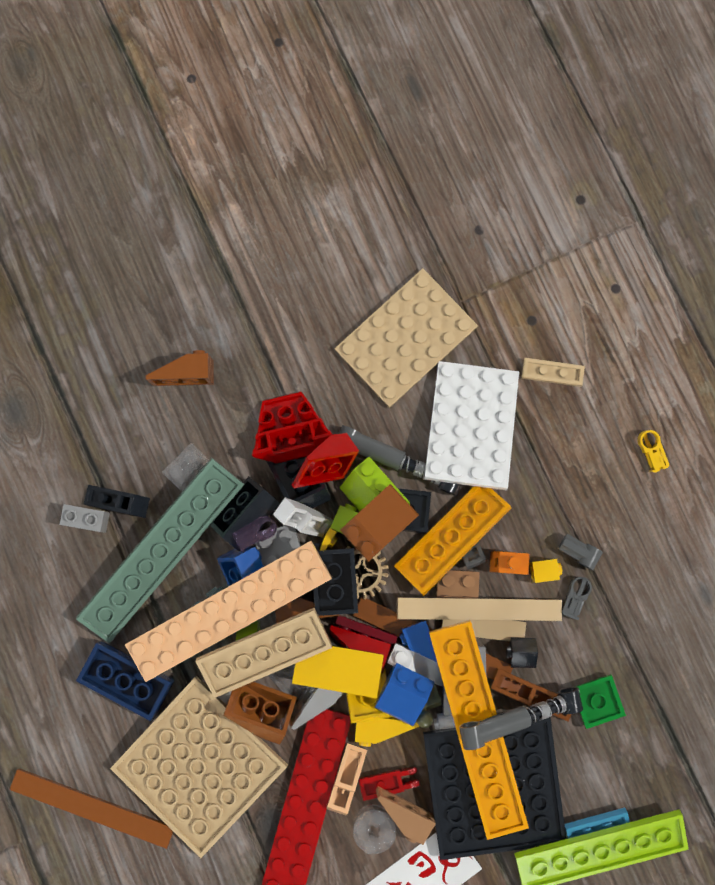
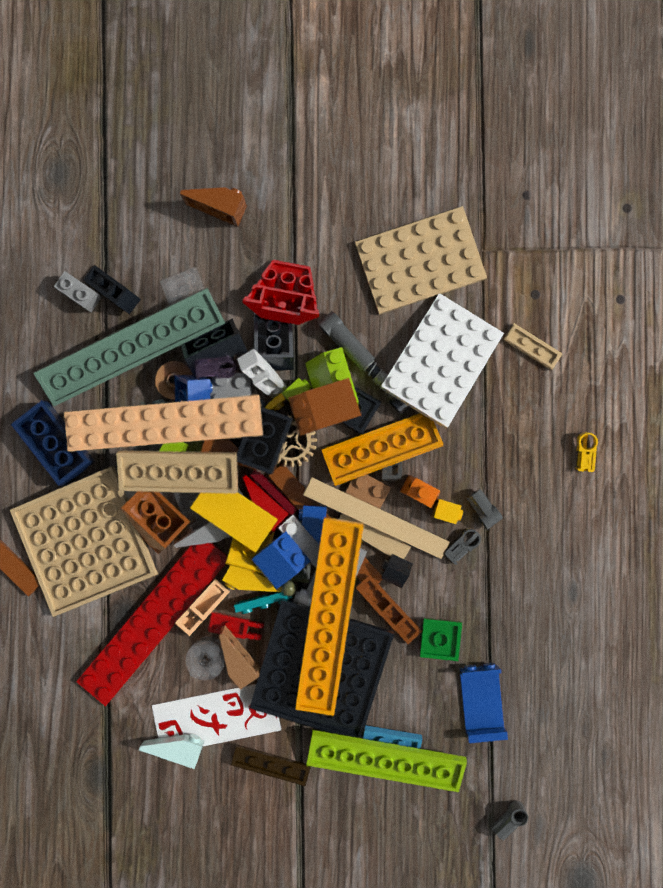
camera: 20 degrees right, 5 degrees up
red slope [292,433,359,488] -> none
dark grey piece [459,687,583,750] -> none
none -> medium nougat dish [155,361,192,399]
none -> teal plate [234,592,293,614]
none -> blue panel [459,663,508,743]

